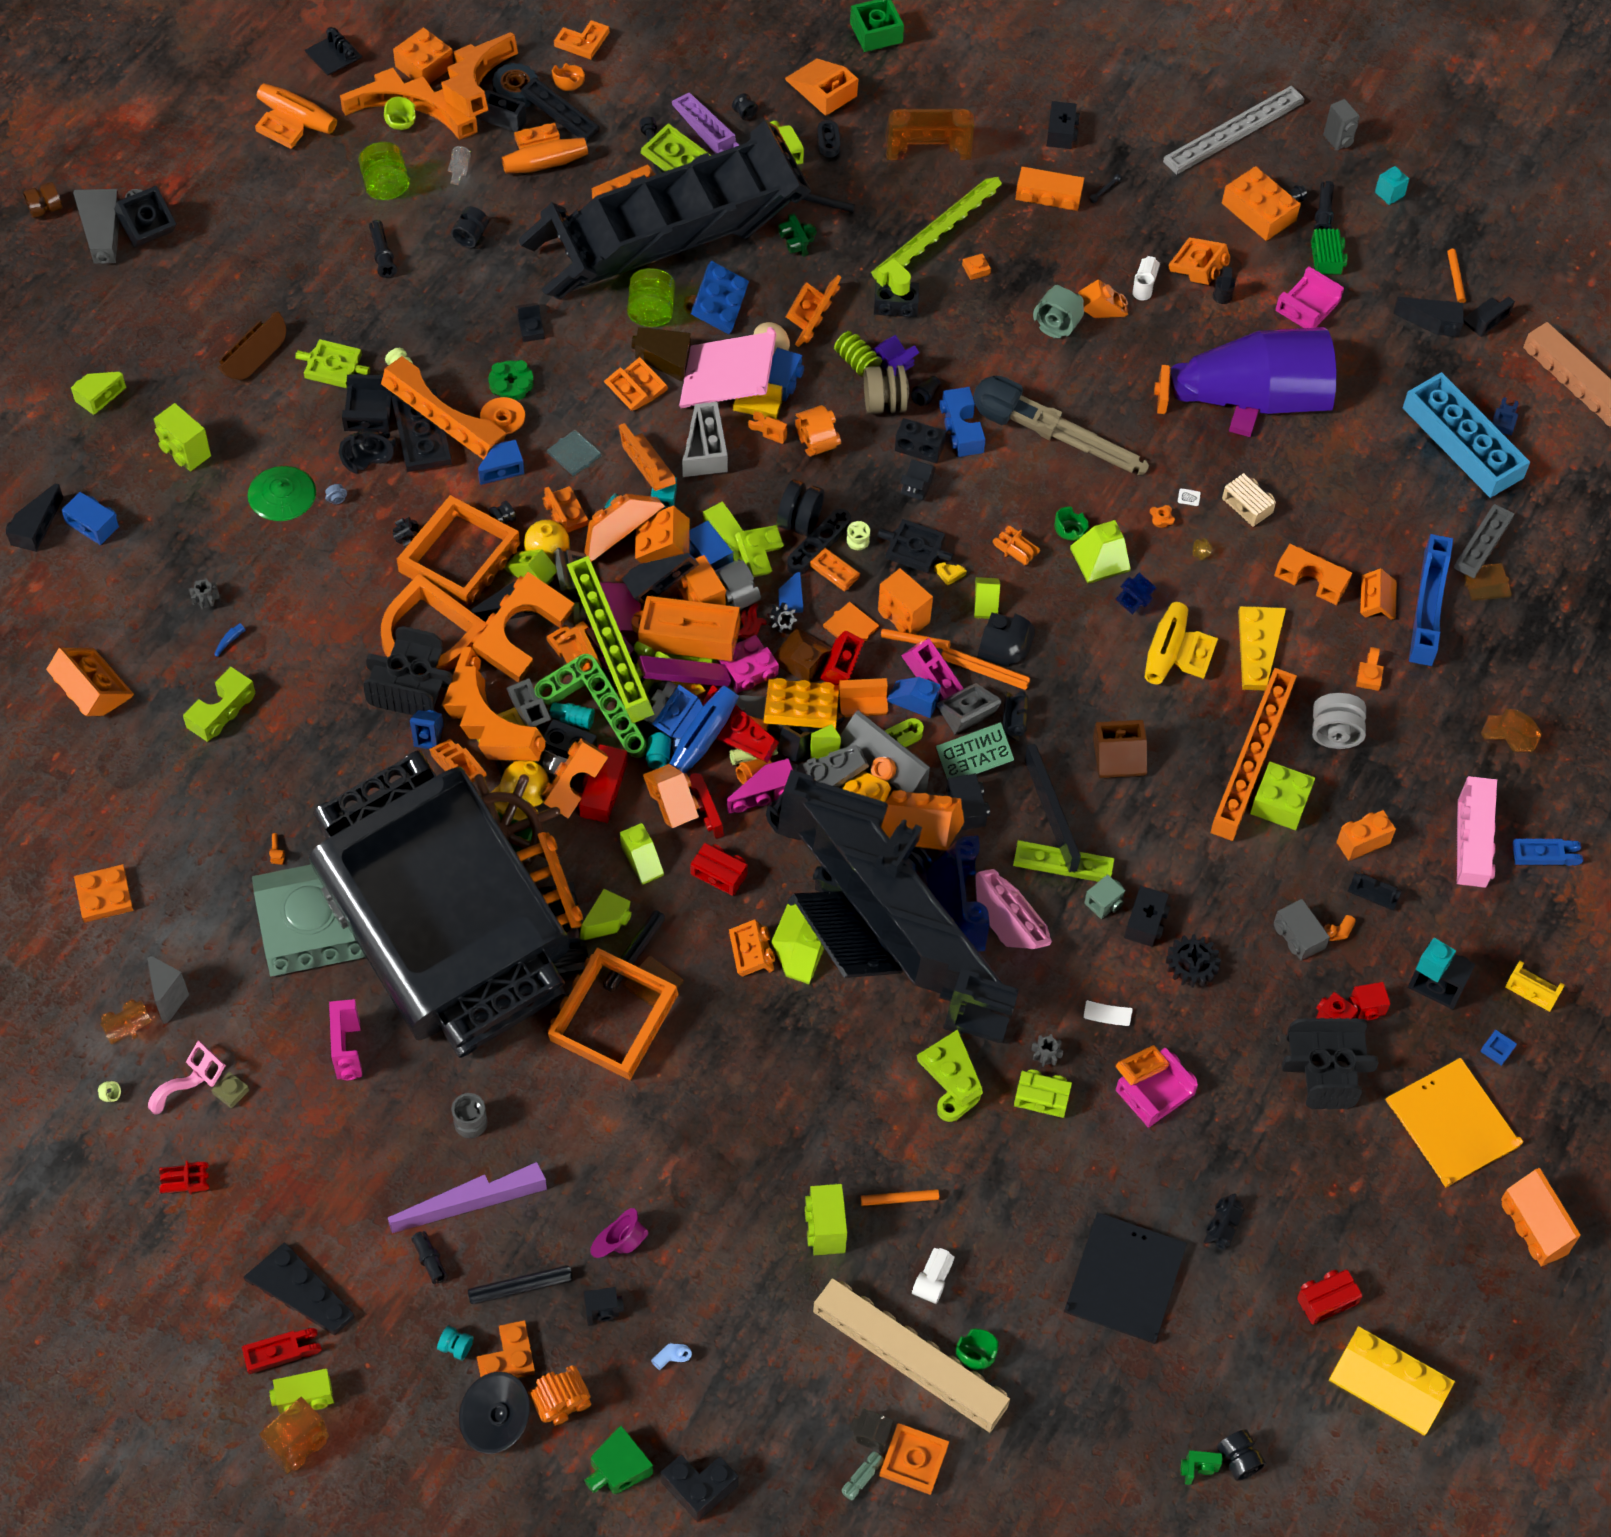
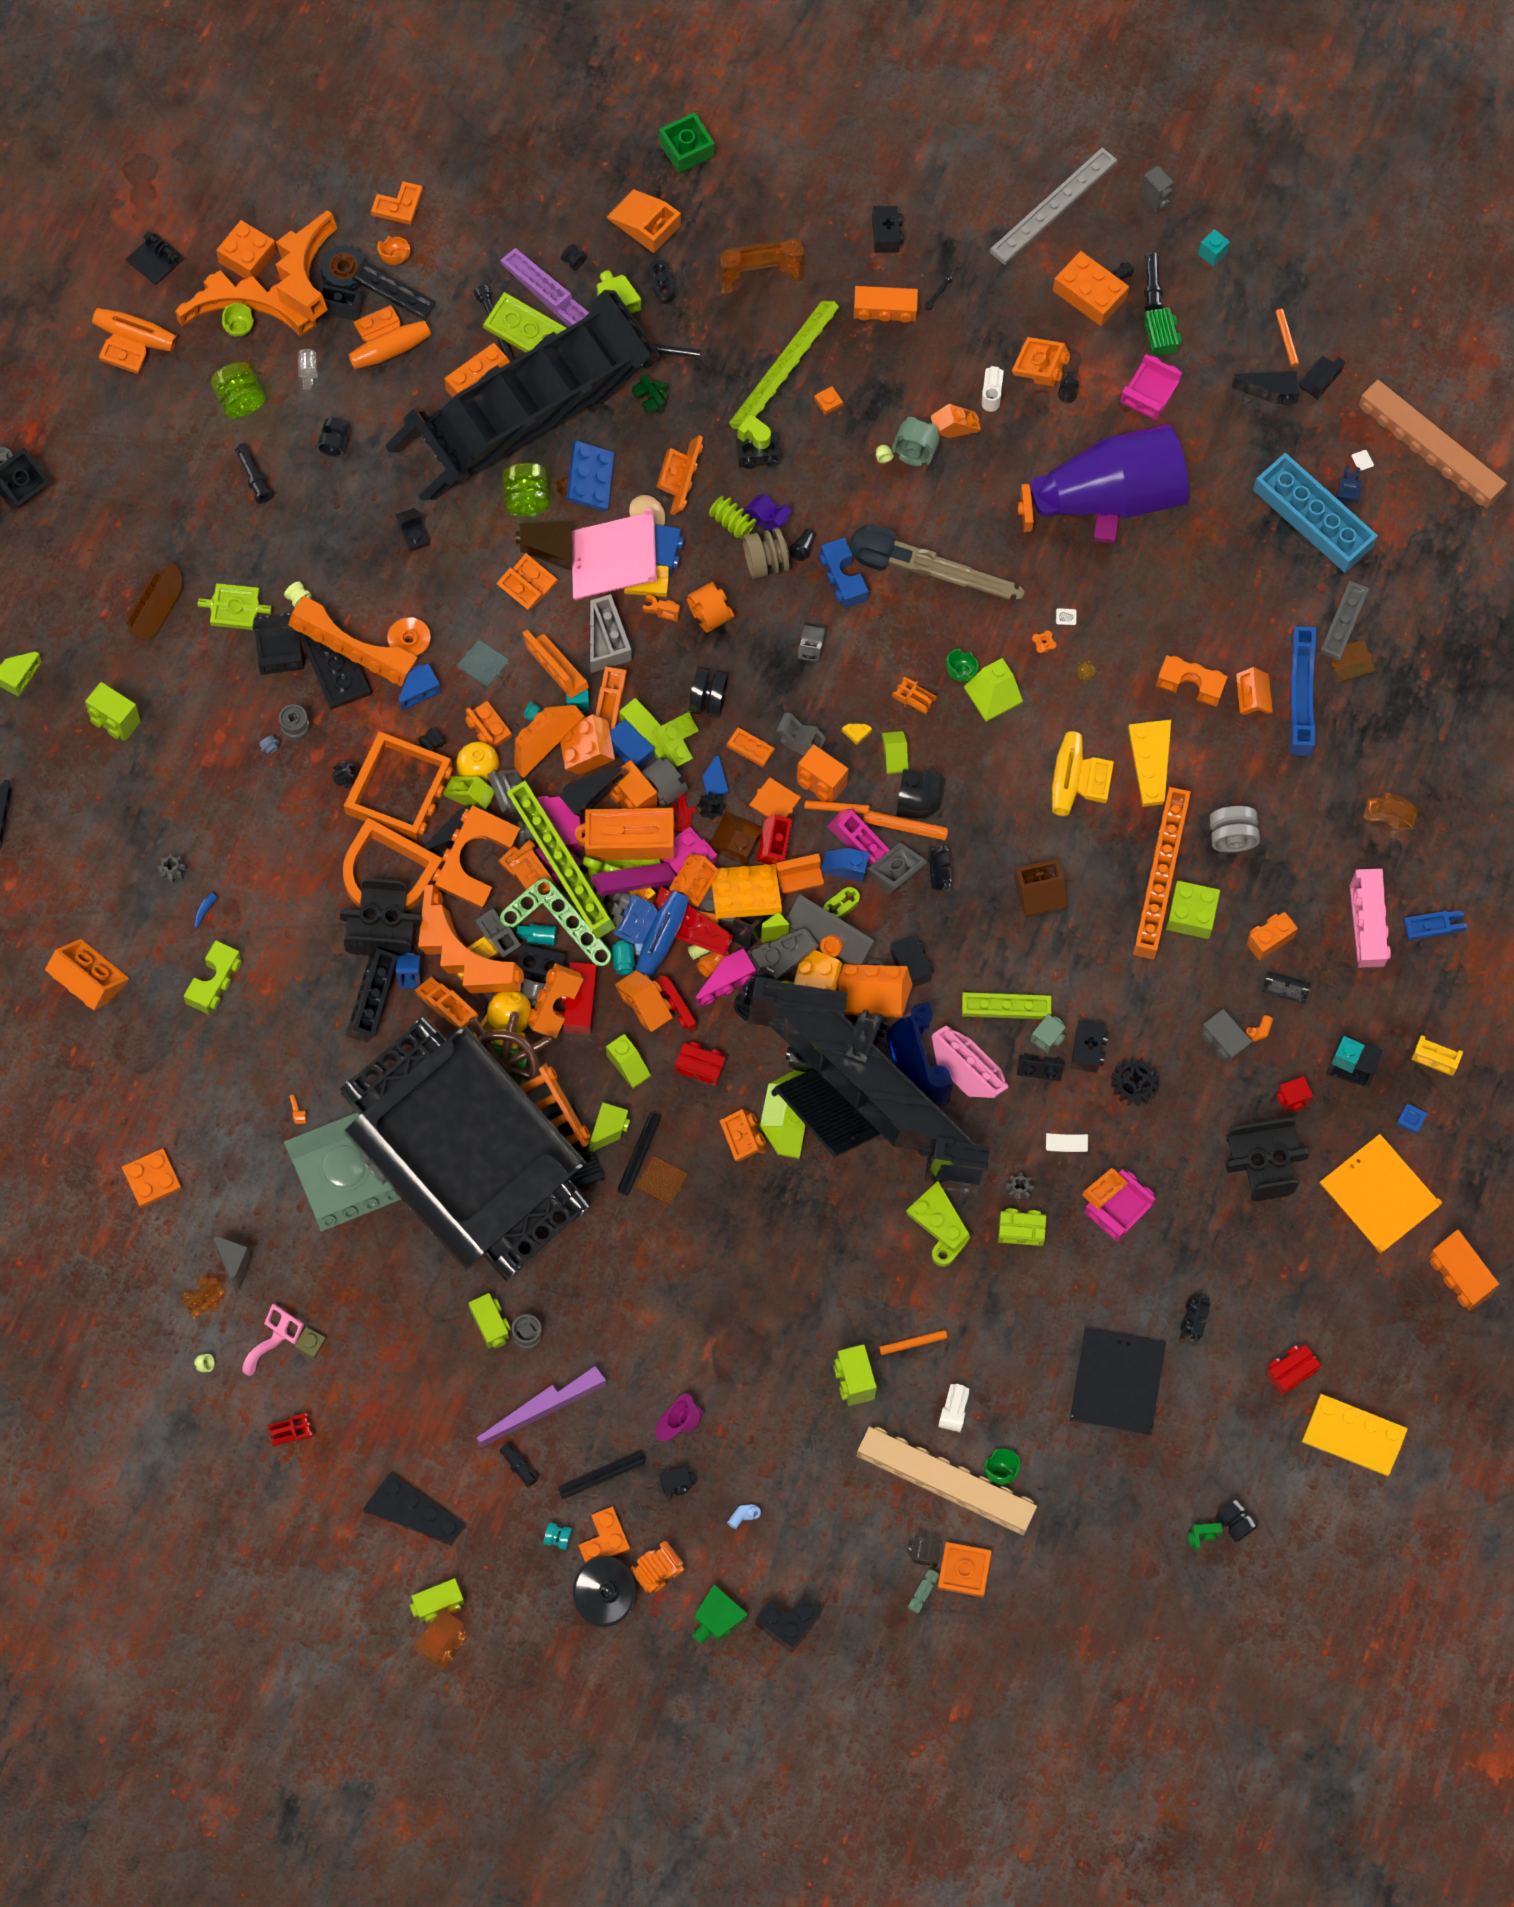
camera: 10 degrees left, 10 degrees up
blue brick [62,492,119,545] -> none
red hinge [242,1328,322,1374] -> none
green hat [248,466,316,521] -> none
dark pink panel [329,999,362,1081] -> none
black helmet [338,429,396,474] -> none
green plate [489,360,534,401] -> none
orange window [547,948,679,1080] -> none
black beam [787,509,851,575] -> none
yellowish green wheel [847,521,870,550] -> none
black plate [877,519,954,573] -> none
black brick [895,418,946,464] -> none
clear green sticker [936,722,1014,780] -> none
black tile [1025,744,1081,873] -> none
clear blue brick [1115,572,1157,615] -> none
tan brick [1222,473,1276,527] -> none
red brick [1316,992,1359,1019] -> none
orange plate [1356,647,1384,691] -> none
none -> dark grey wheel [279,704,310,742]
none -> black brick [346,948,398,1043]
none -> lime brick [469,1293,511,1349]
none -> orange slope [596,666,627,731]
none -> orange bracket [669,854,720,907]
none -> dark grey brick [776,713,826,755]
none -> yellowish green hinge [876,445,894,463]
none -> black hinge [1017,1054,1064,1081]
none -> white sticker [1352,450,1374,470]

